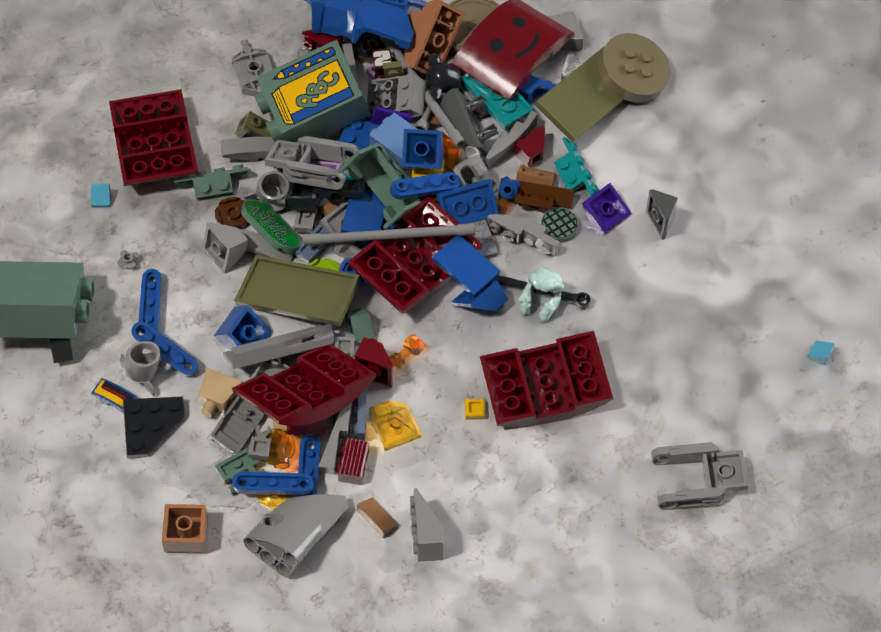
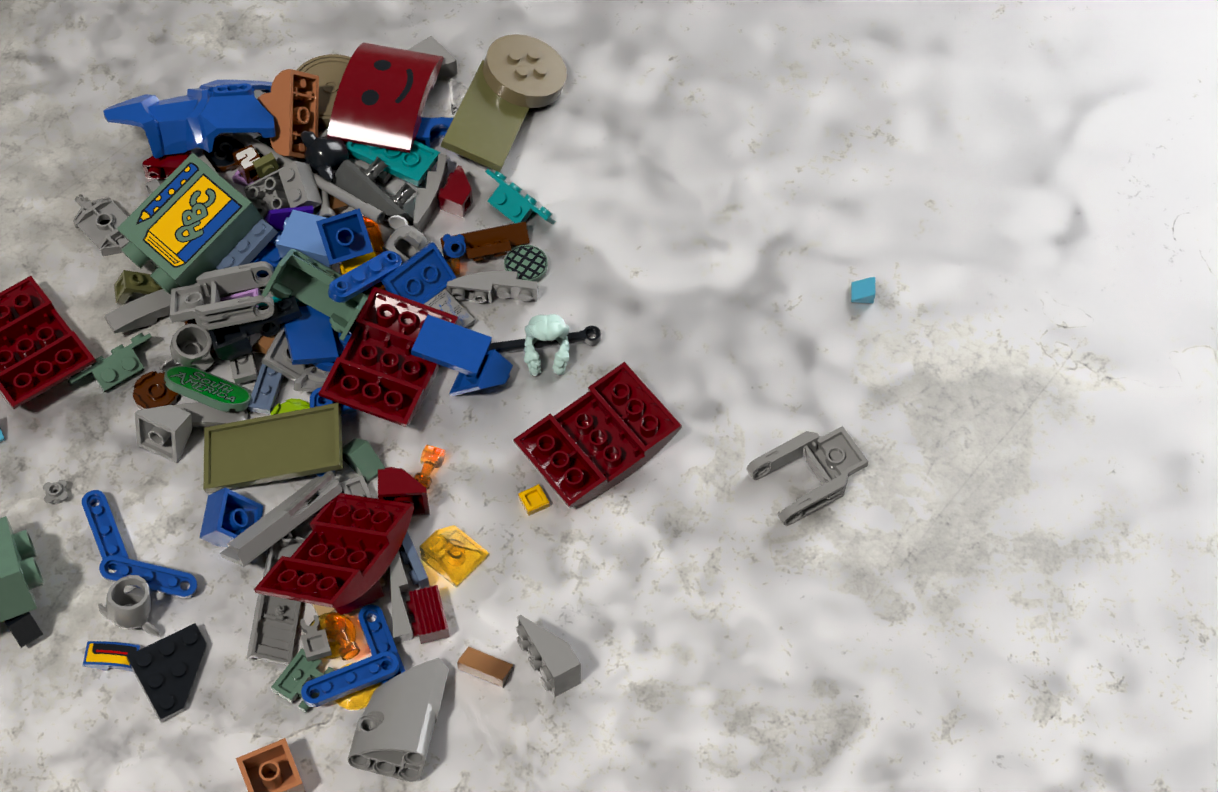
camera: 25 degrees left, 0 degrees up
tan torso [198,368,242,418] -> none
light grey piece [303,223,476,245] -> none
medium nougat slope [516,165,556,186] -> none
dark purple slope [582,183,632,234] -> none
dark grey slope [646,189,678,240] -> none
none -> sand blue plate [216,219,278,270]

